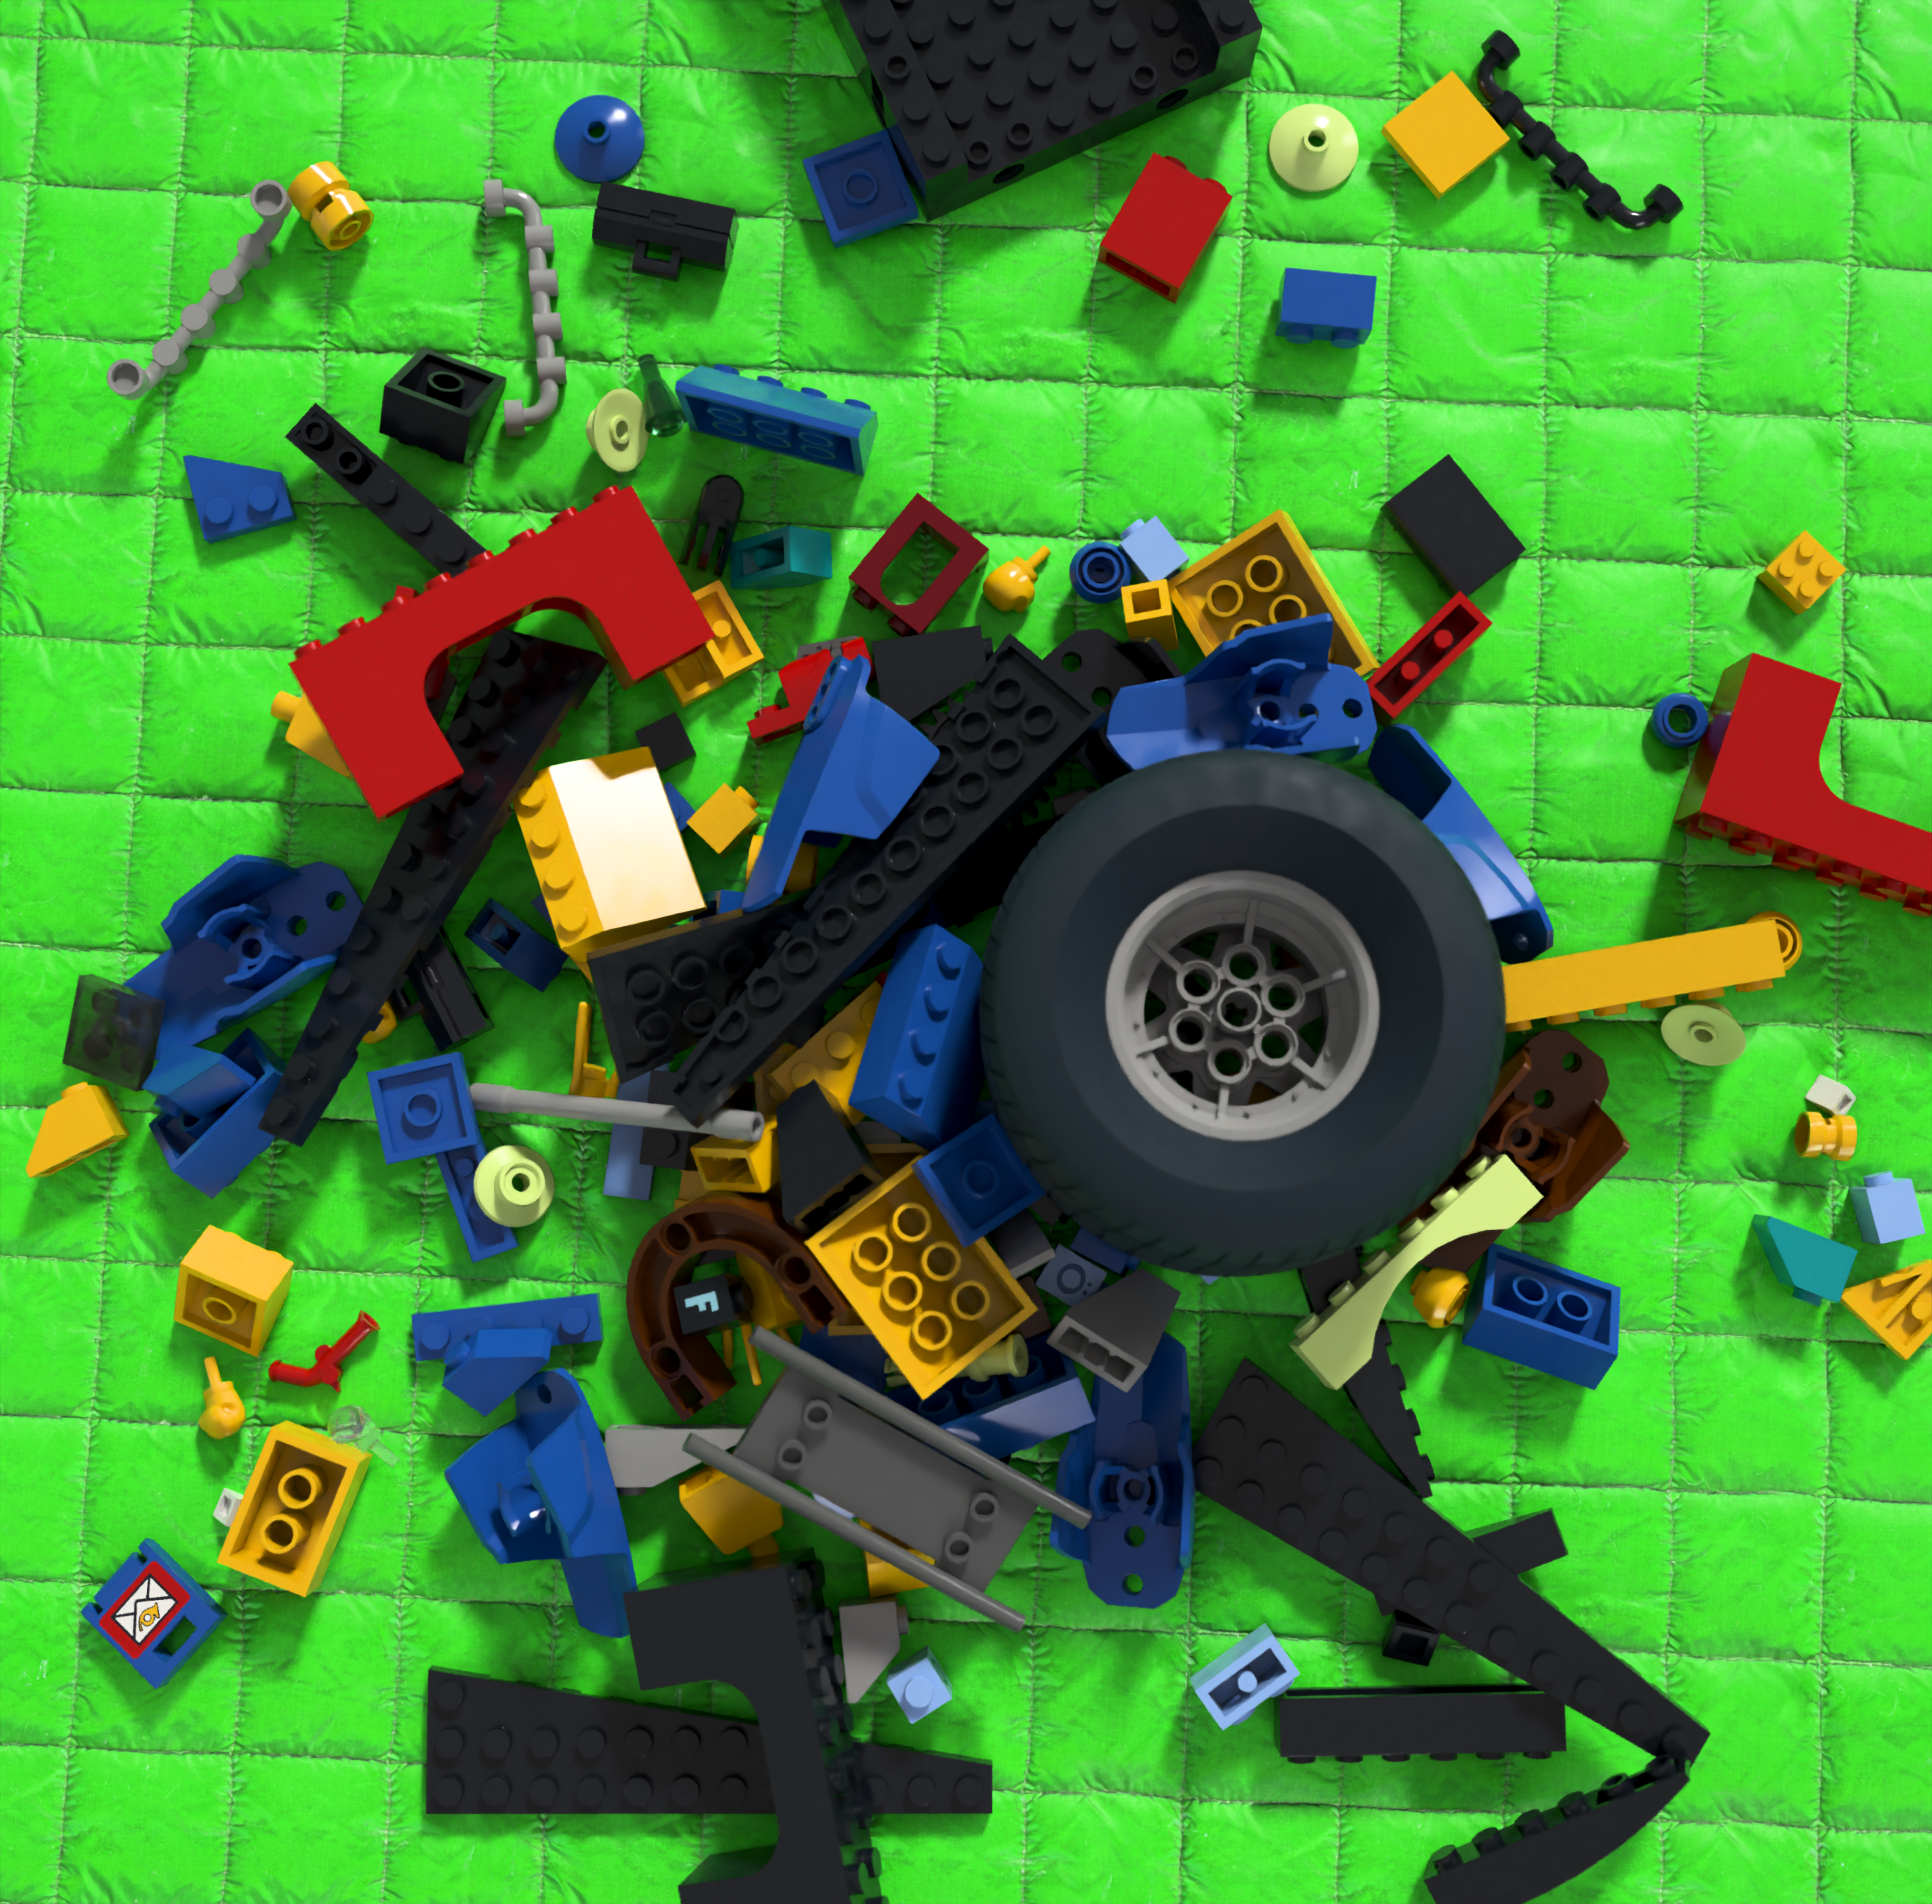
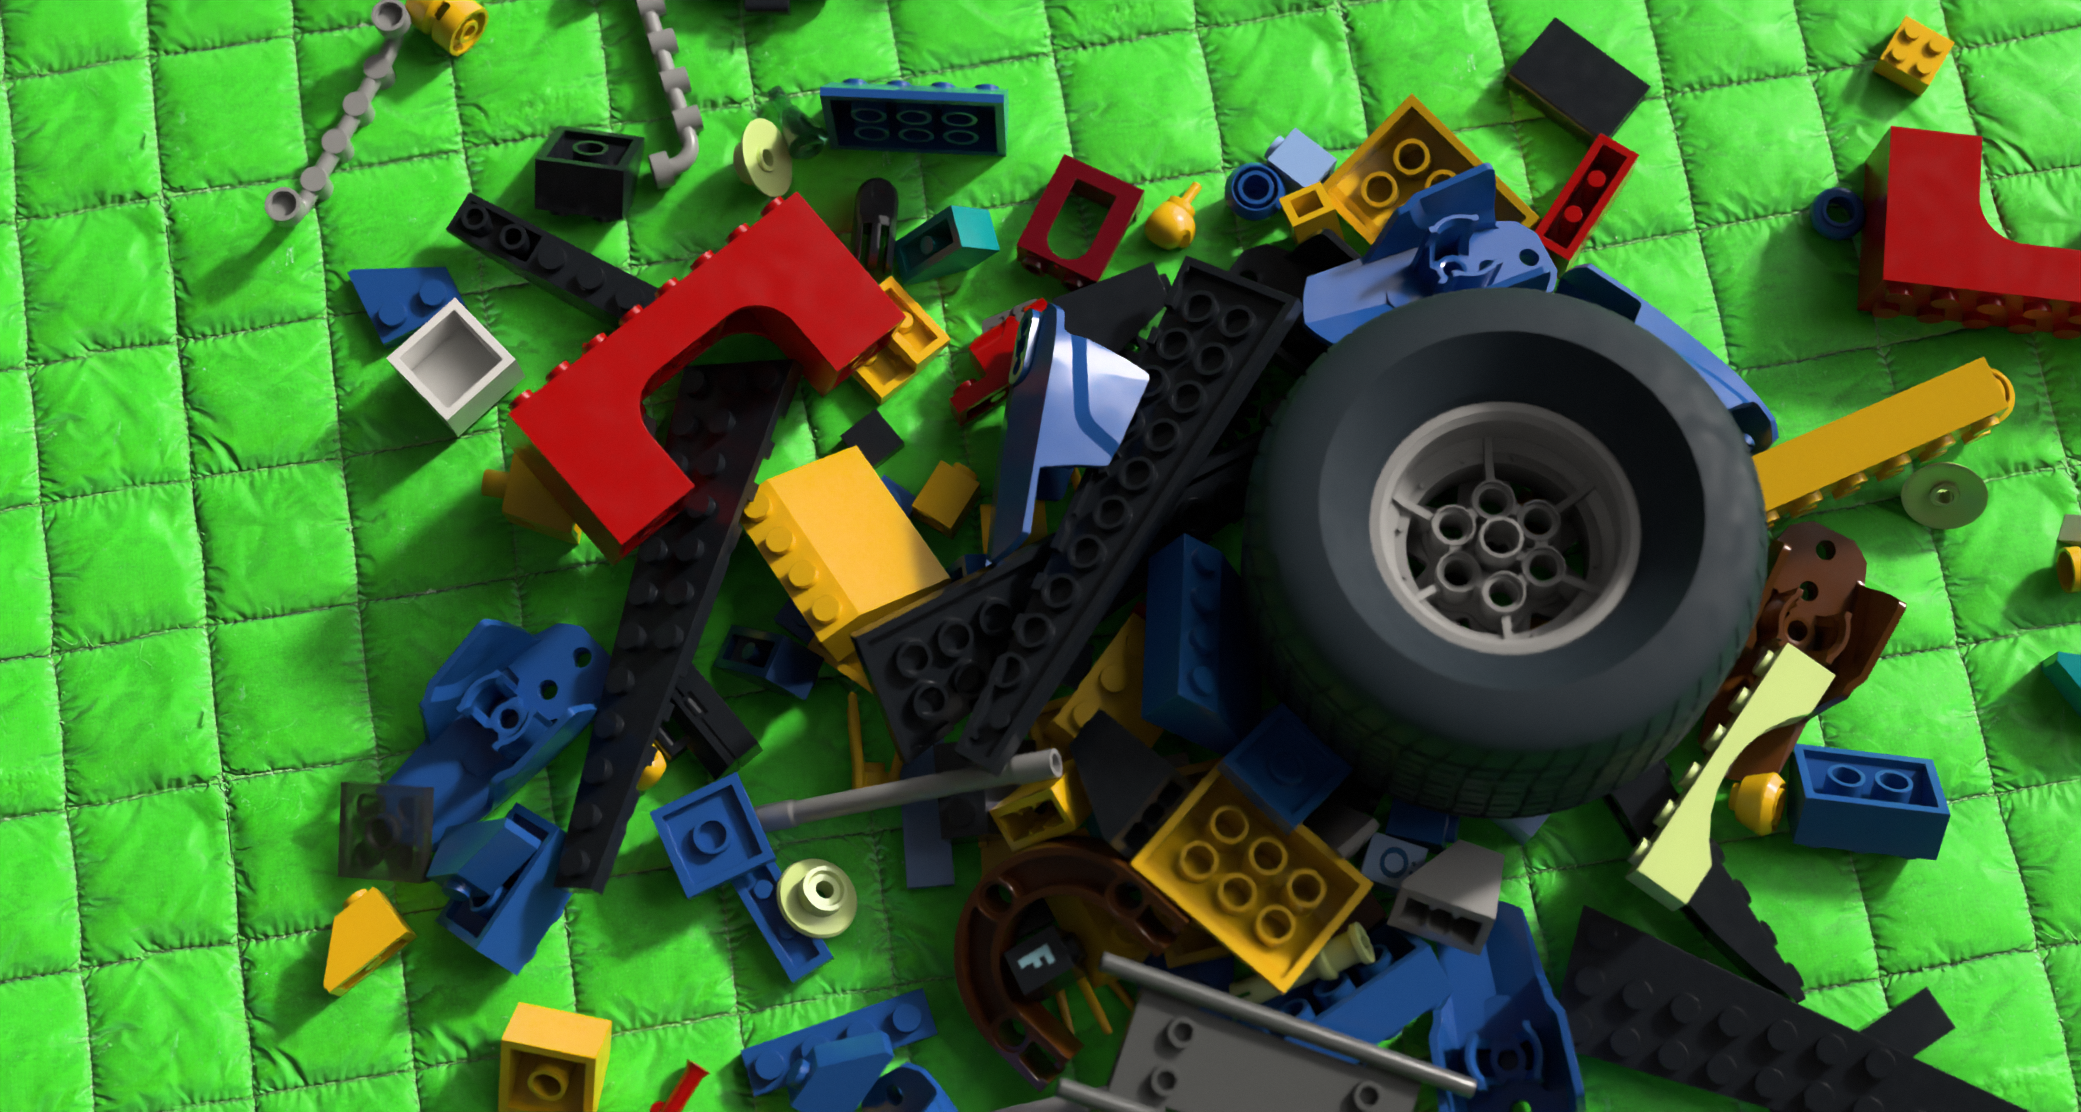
camera: 10 degrees left, 10 degrees down
none -> white piece [386,298,526,437]

